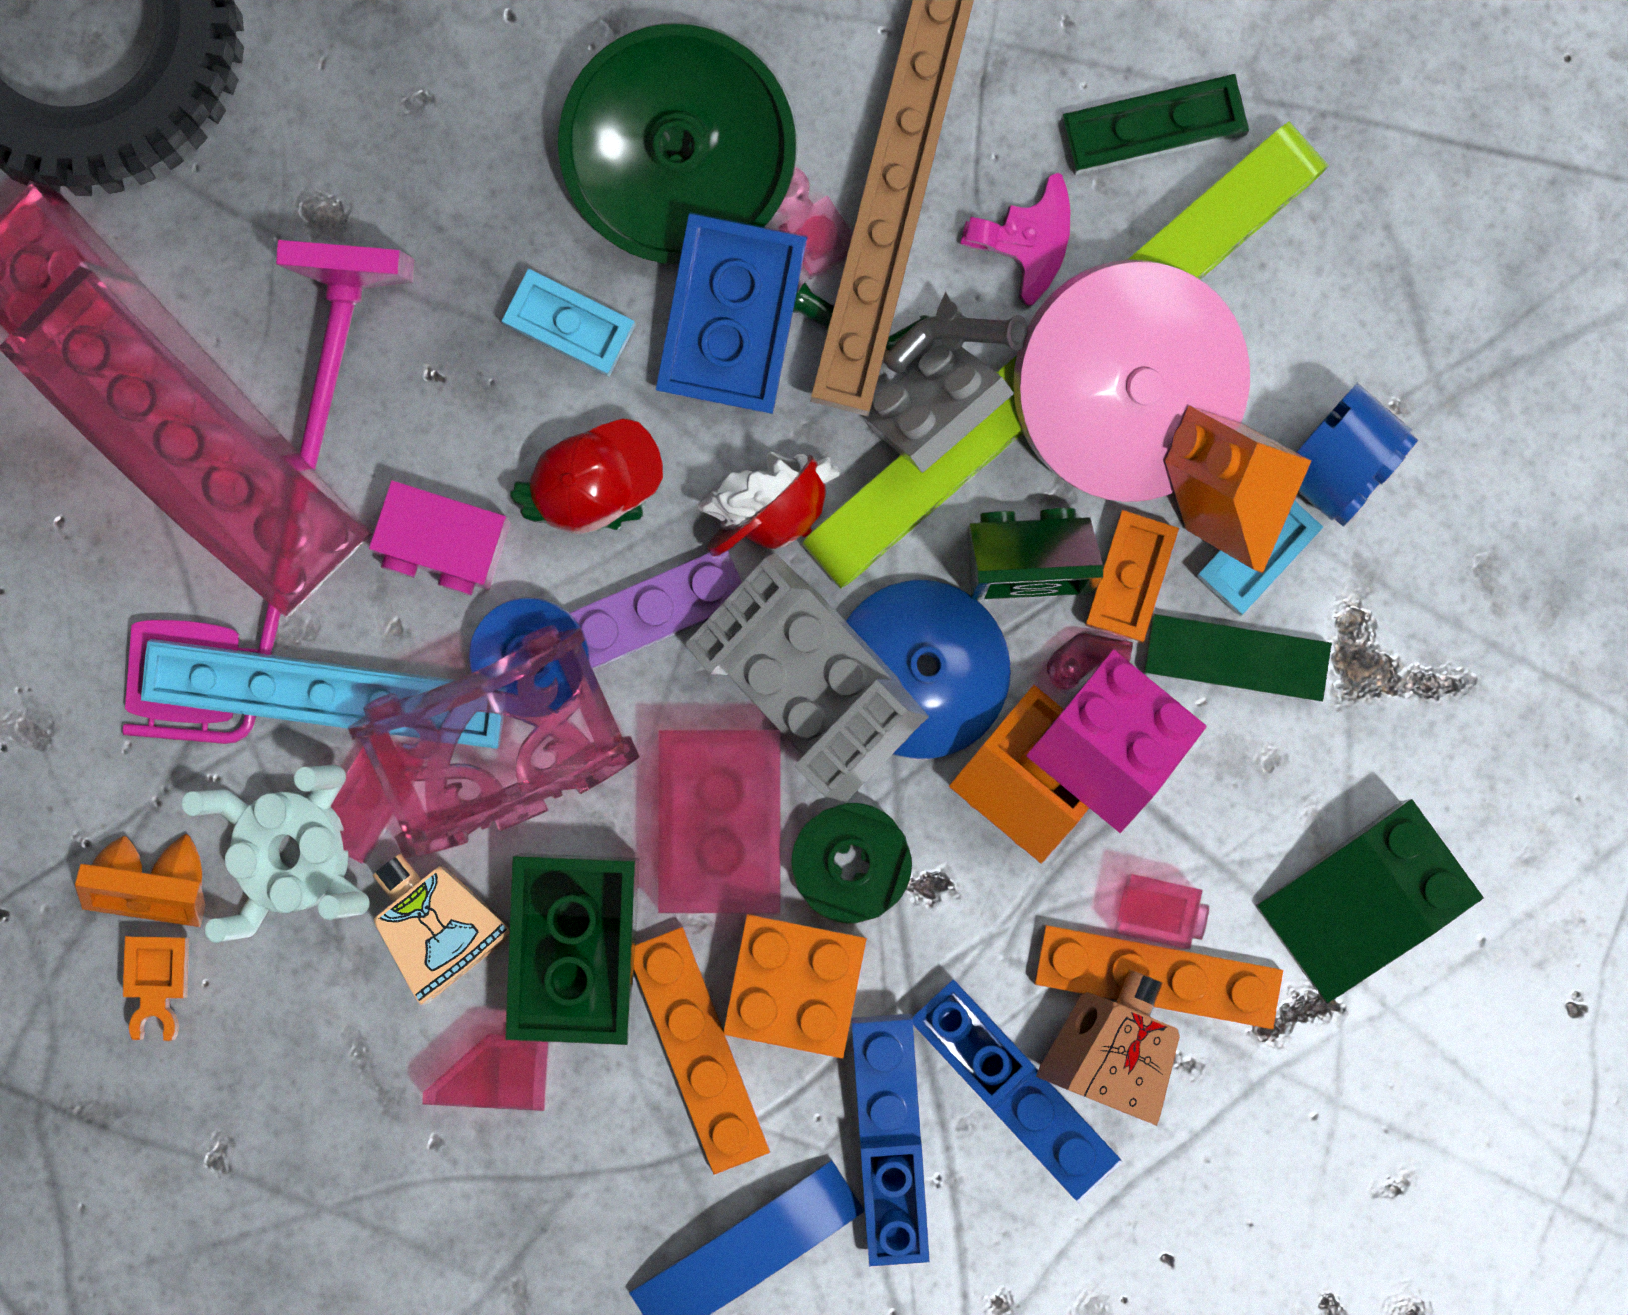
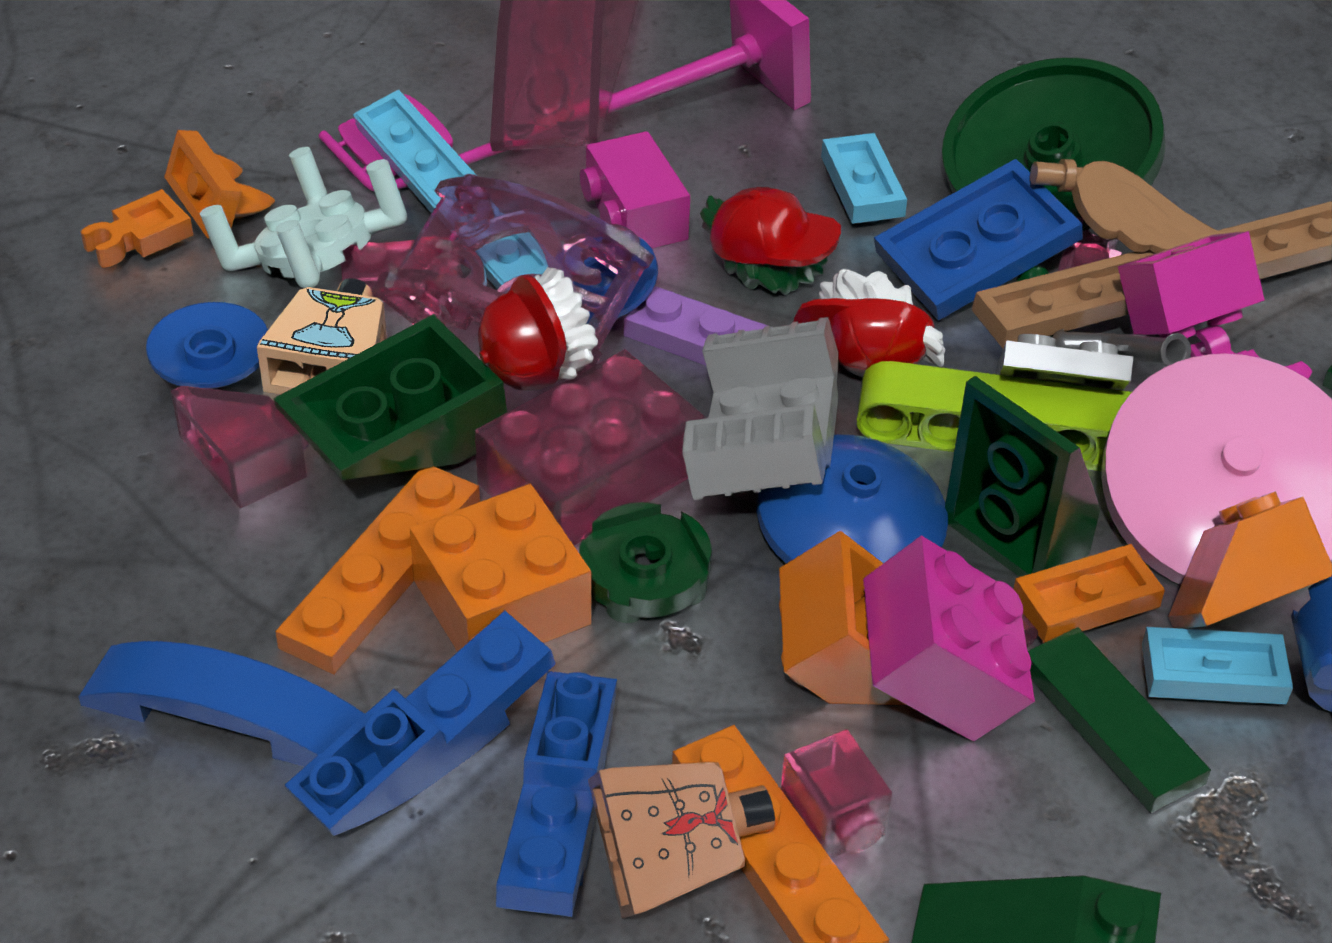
camera: 45 degrees right, 40 degrees down
none -> blue dish [146,302,268,389]
none -> red hair [478,267,598,391]
none -> medium nougat animal [1030,159,1219,253]
none -> dark pink brick [1117,231,1265,338]

